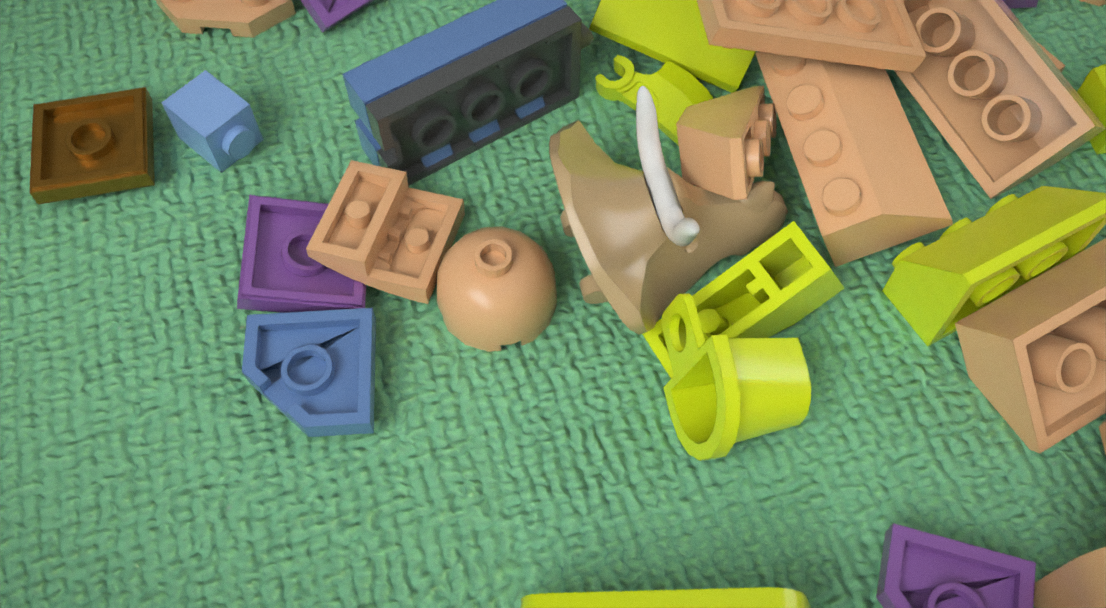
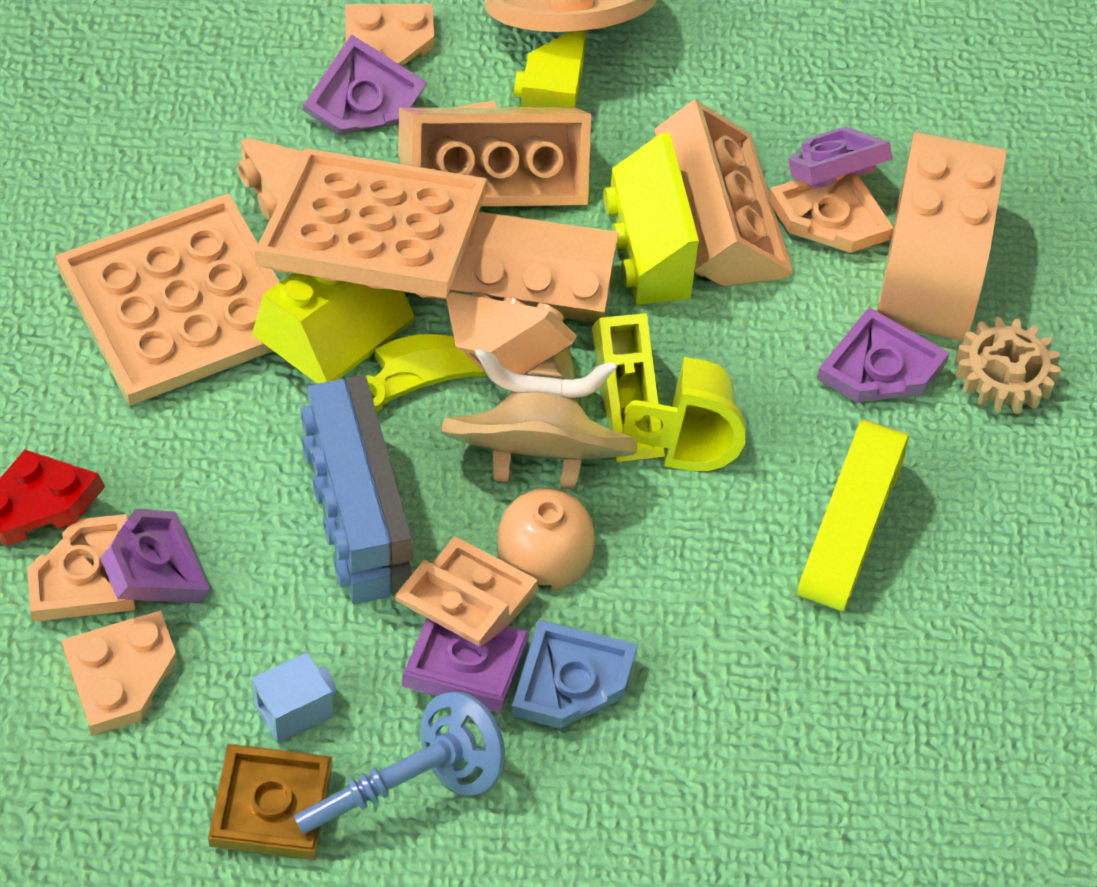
camera: 75 degrees left, 5 degrees down
none -> medium blue dish [294,691,505,835]

